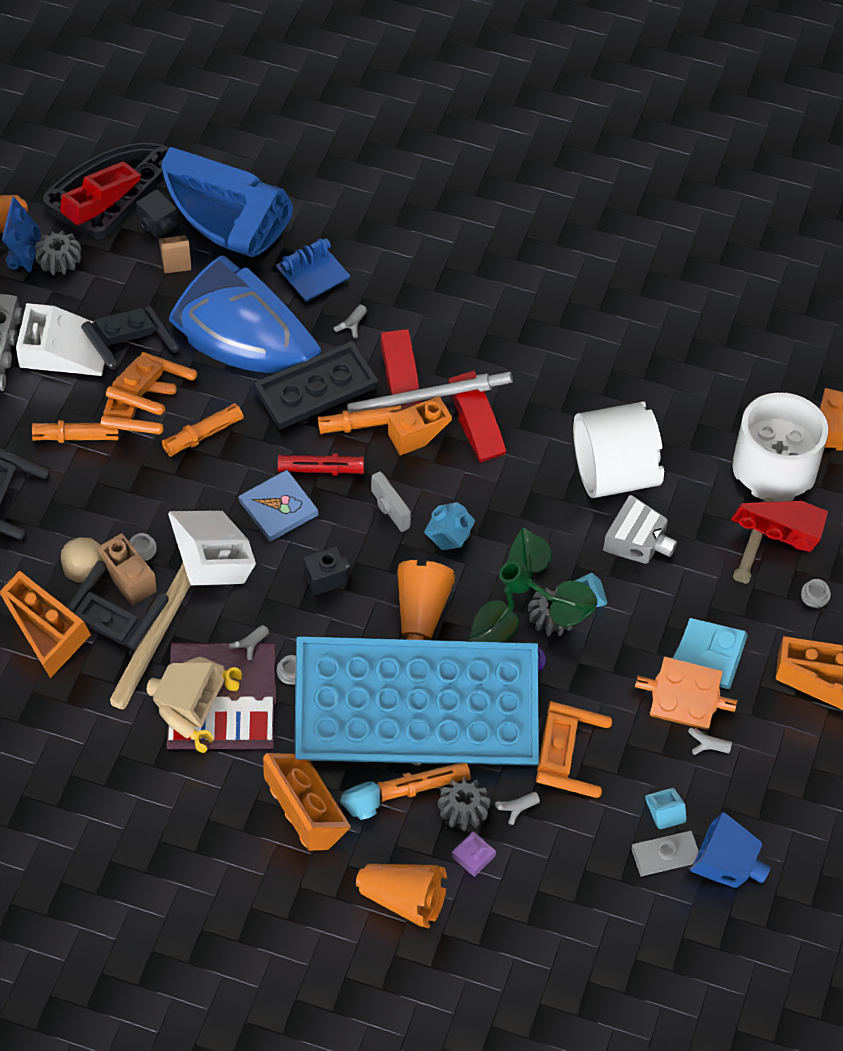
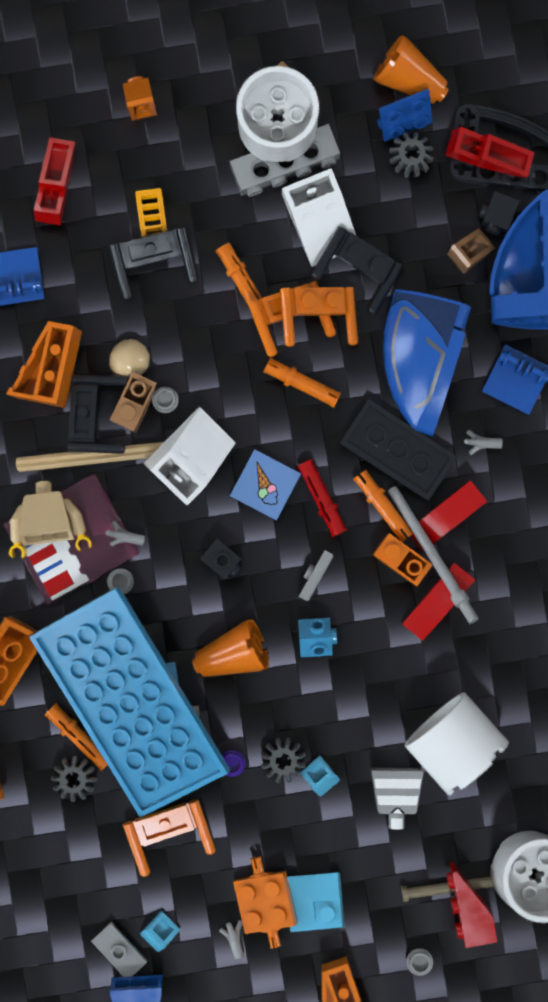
camera: 65 degrees right, 30 degrees up
medium azure cone [340,782,380,820] -> none
medium lavender tile [452,832,496,877] -> none
dark green plant [468,527,597,643] -> none
light grey bar [495,792,540,825] -> none

